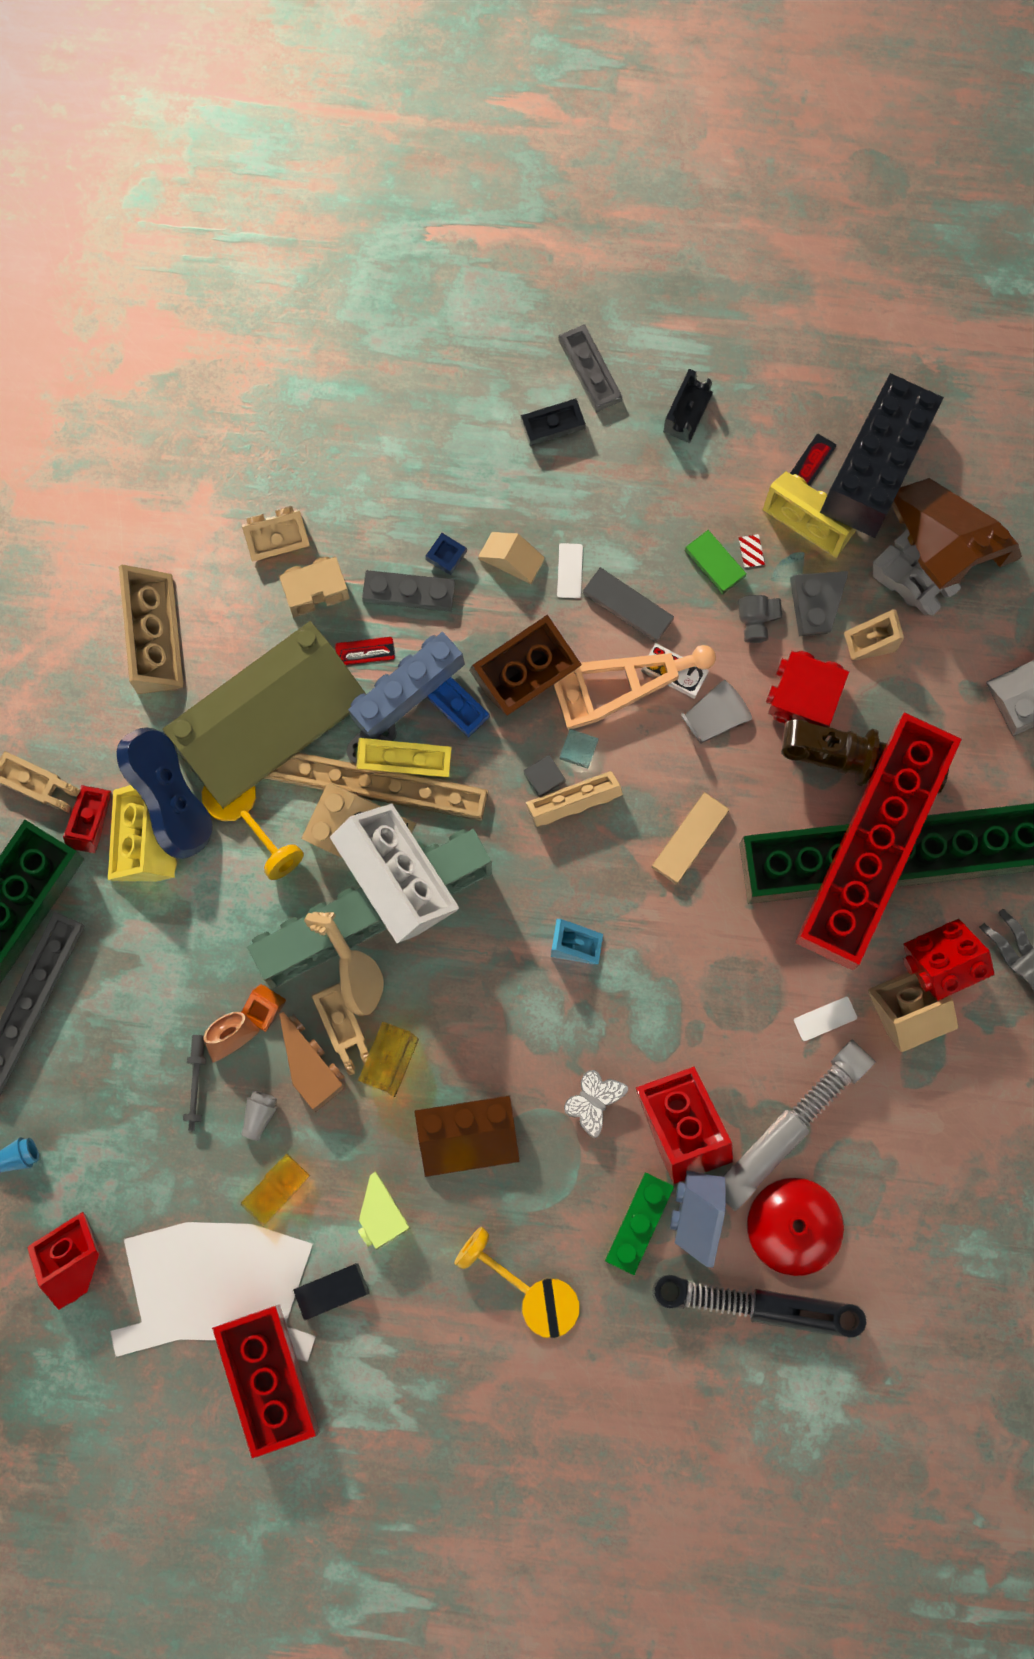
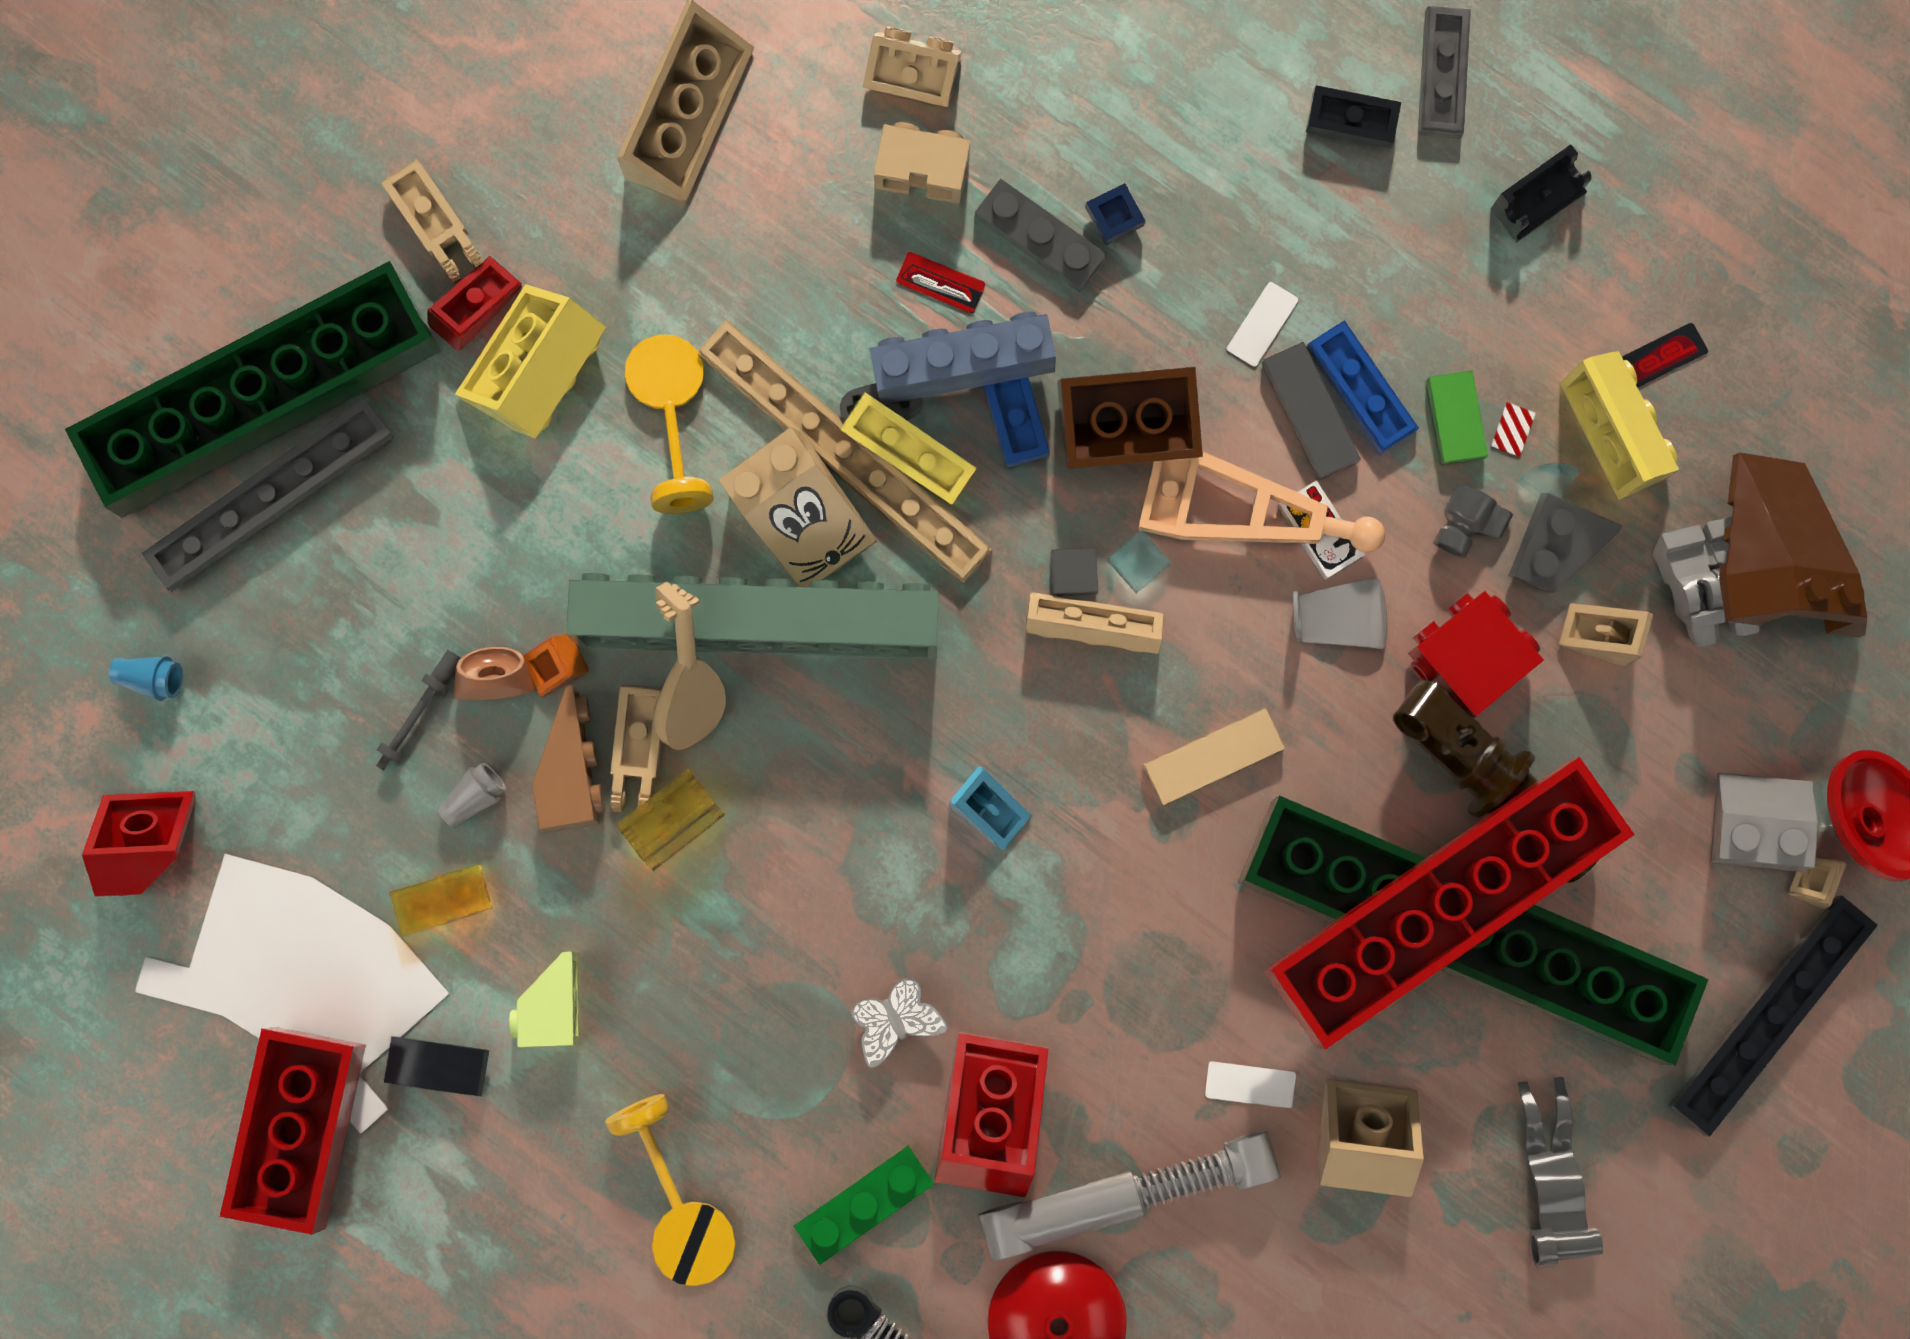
camera: 25 degrees right, 5 degrees up
dark blue plate [116,727,213,859] -> none
olive slope [162,621,366,808] -> none
white slope [330,804,459,944] -> none
reddish brown slope [414,1095,520,1177] -> none
tan slope [478,532,545,584] -> none
sand blue slope [670,1171,726,1268] -> none
black brick [820,373,944,538] -> none
red brick [903,918,995,1001] -> none
none -> blue tile [1306,320,1419,455]

